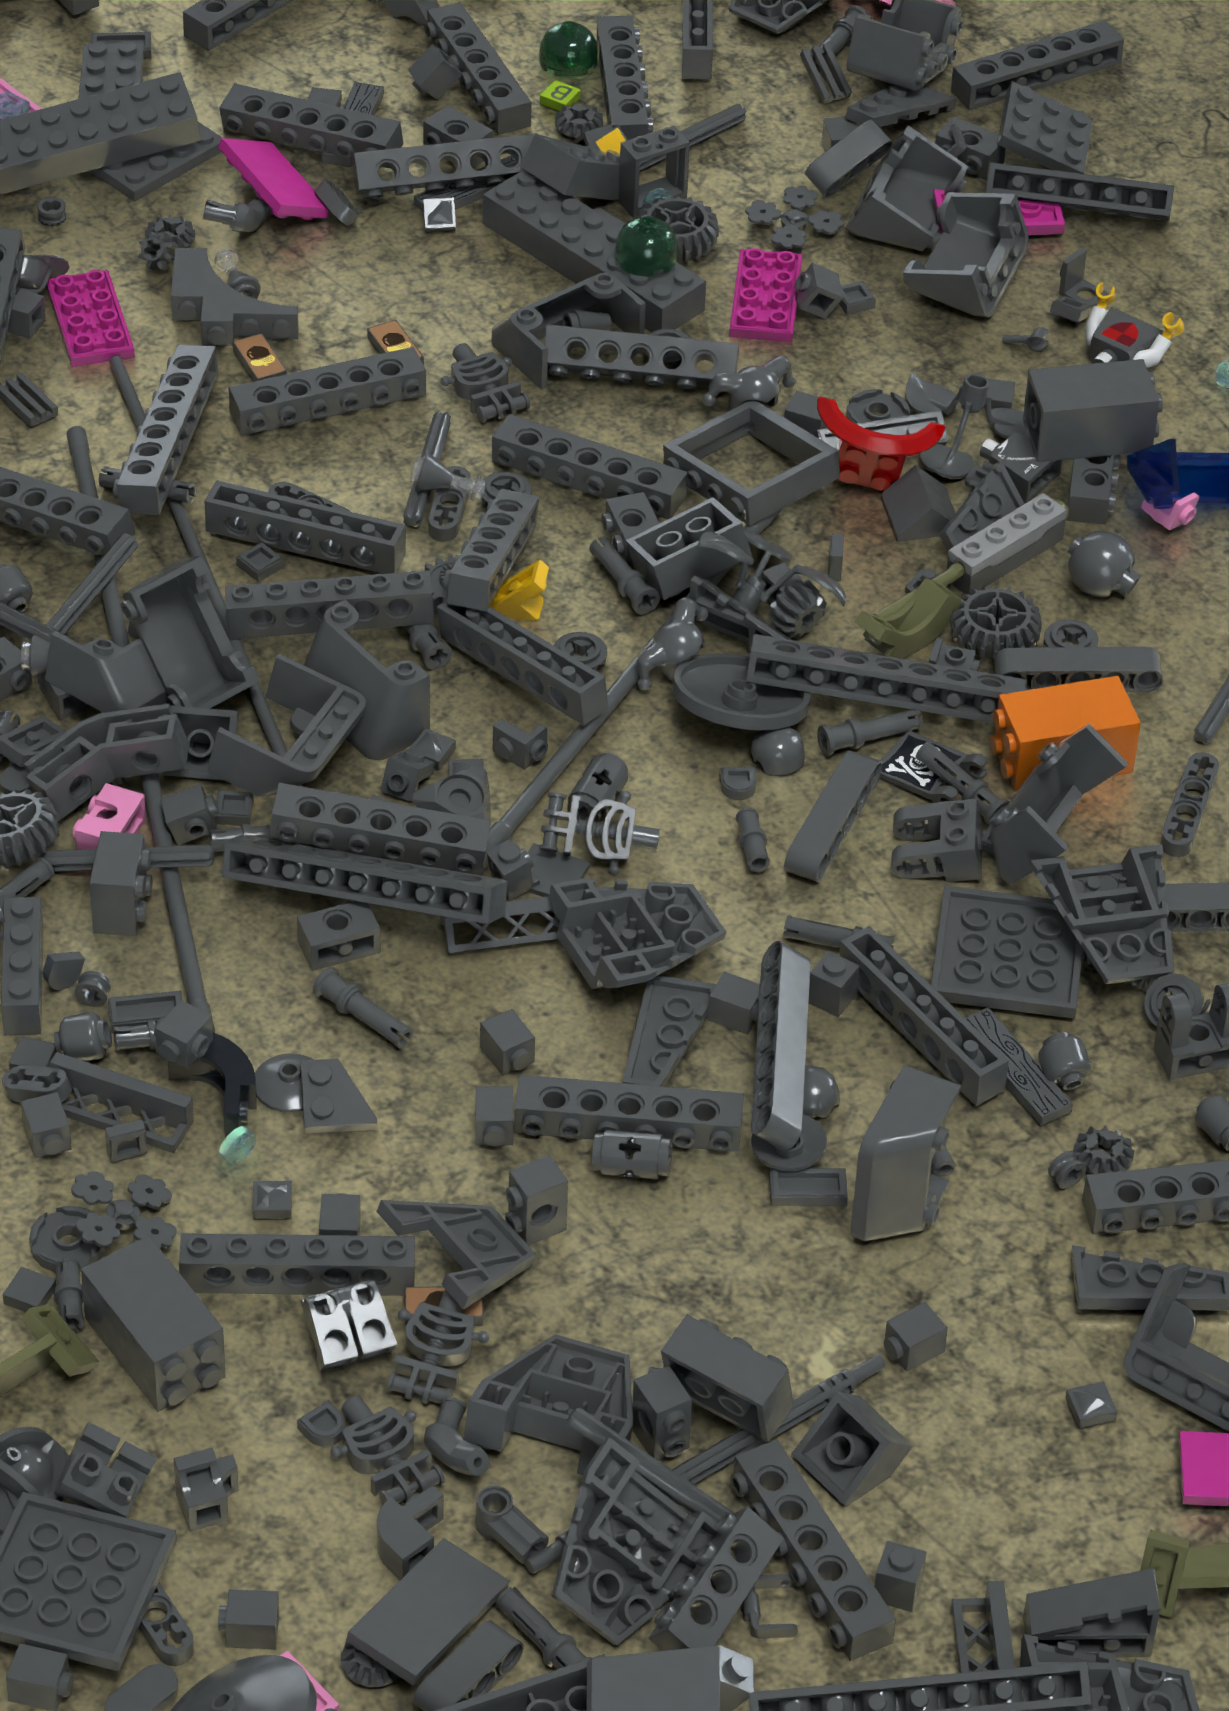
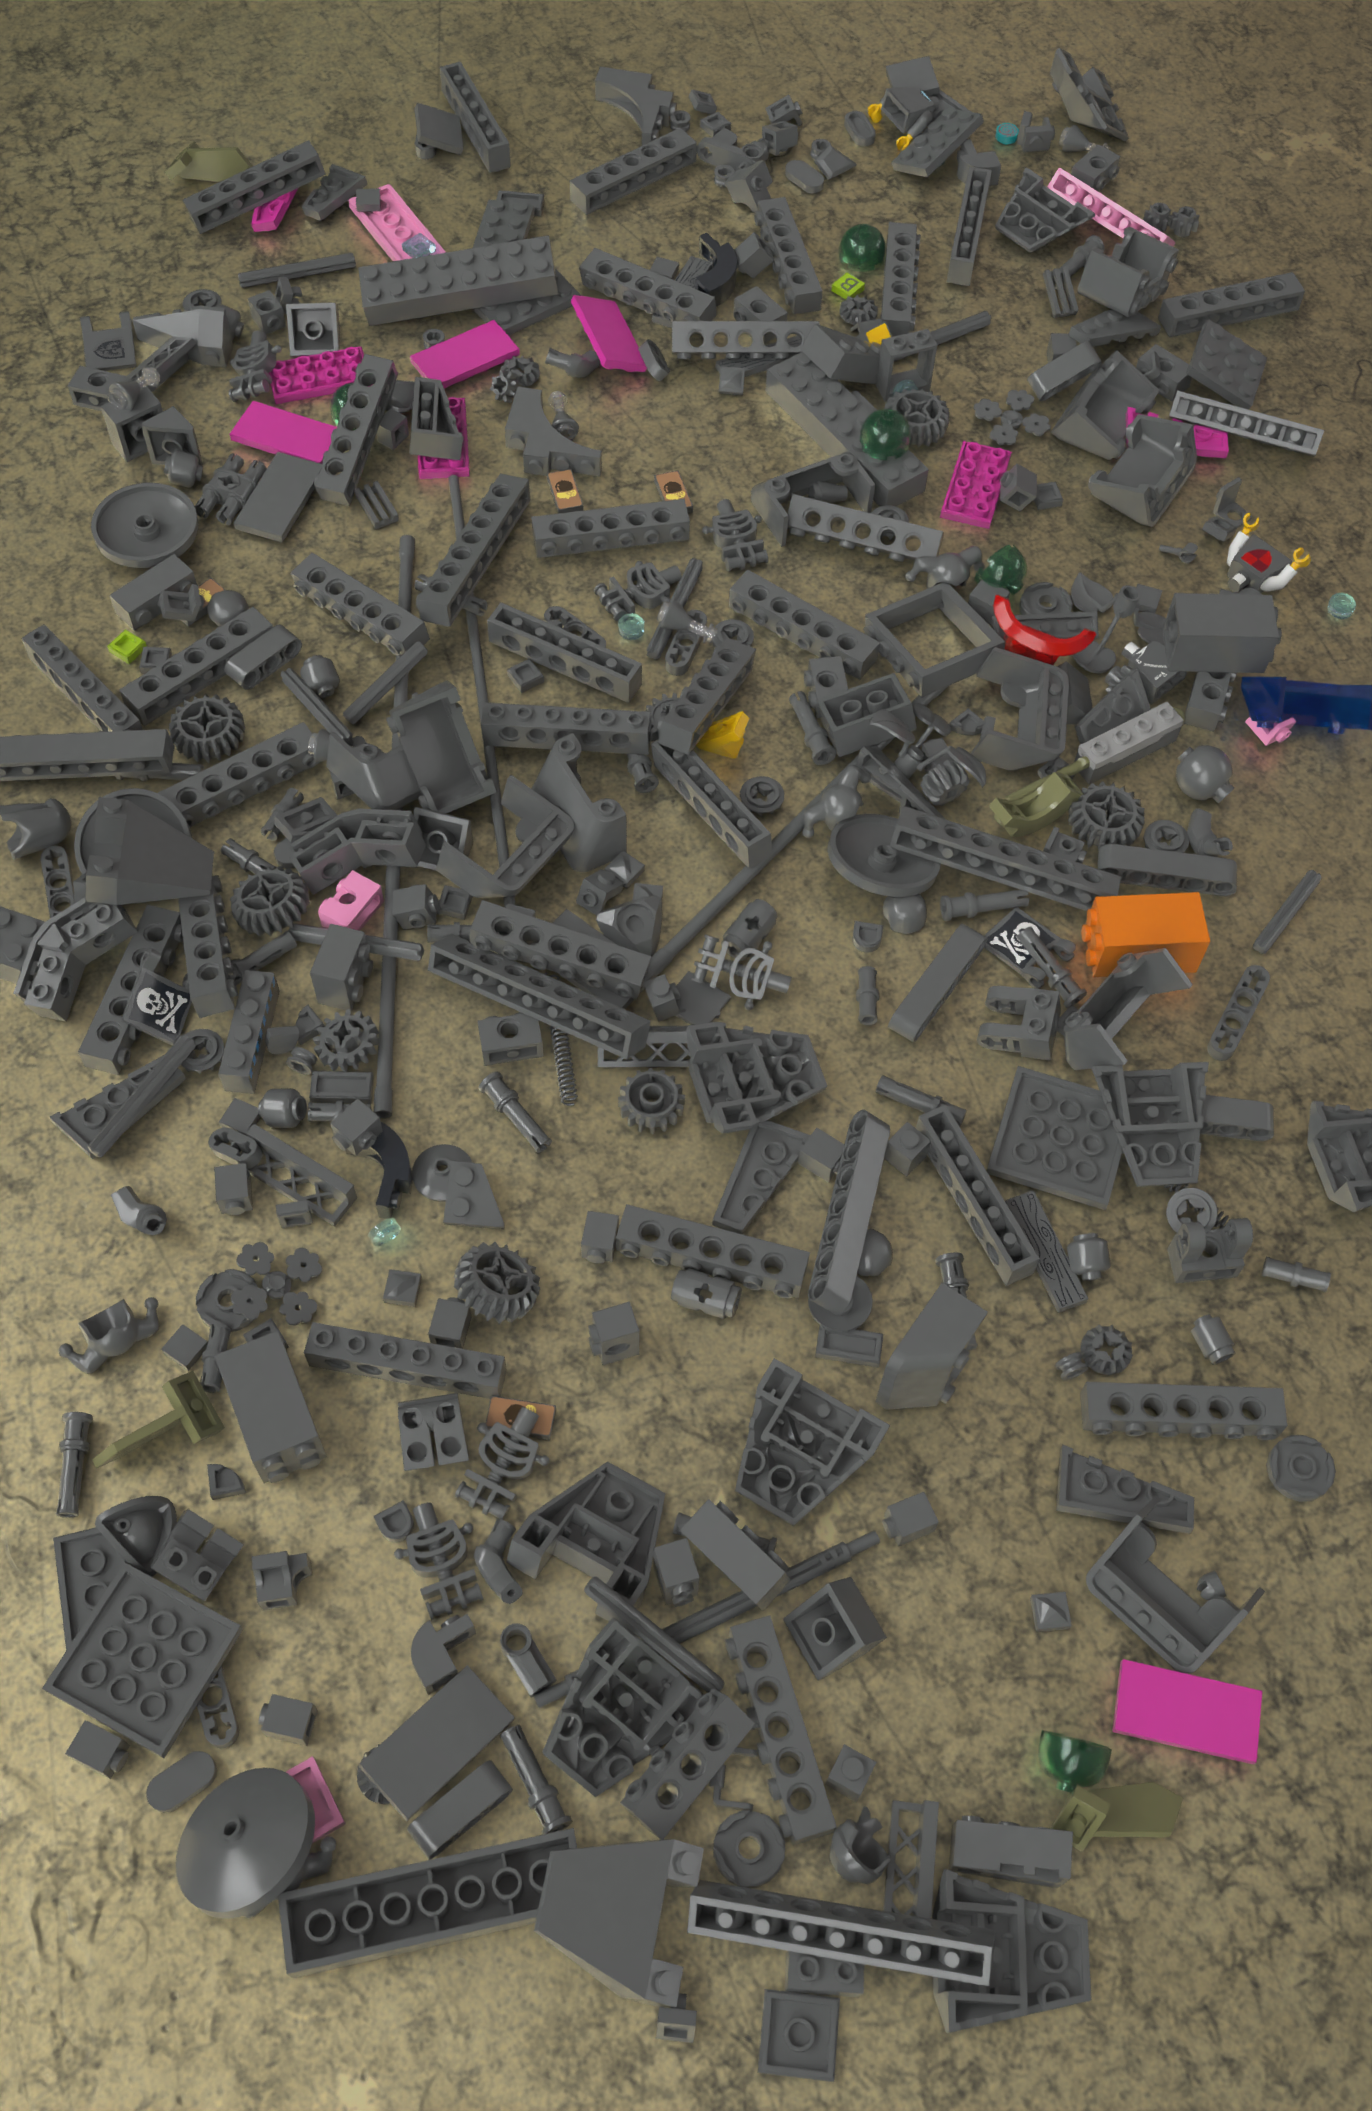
camera: 10 degrees right, 15 degrees up
dark grey wing [376,1200,536,1309] -> none
dark grey brick [480,1009,535,1076] -> none
dark grey bracket [493,719,548,770] -> none
none -> dark grey tile [207,1464,246,1500]
none -> dark grey tile [295,1005,325,1045]
none -> dark grey gear [313,1009,380,1072]
none -> dark grey wedge [409,377,463,460]
none -> dark pink tile [410,320,520,389]
none -> dark grey gear [454,1242,540,1324]
none -> dark grey piece [544,972,578,1106]
none -> dark grey torso [594,561,682,622]
none -> clear light blue tile [618,613,645,640]
none -> dark grey gear [618,1068,685,1134]
none -> black arch [695,233,737,307]
none -> dark grey tile [713,1810,785,1888]
none -> dark grey wedge [735,1358,890,1526]
none -> dark grey hat [830,1806,891,1884]
none -> dark grey tile [949,708,984,736]
none -> dark grey windscreen [971,647,1069,771]
none -> clear green cylinder [974,545,1027,595]
none -> clear green cylinder [1038,1730,1112,1792]
none -> dark grey arm [1187,808,1233,857]

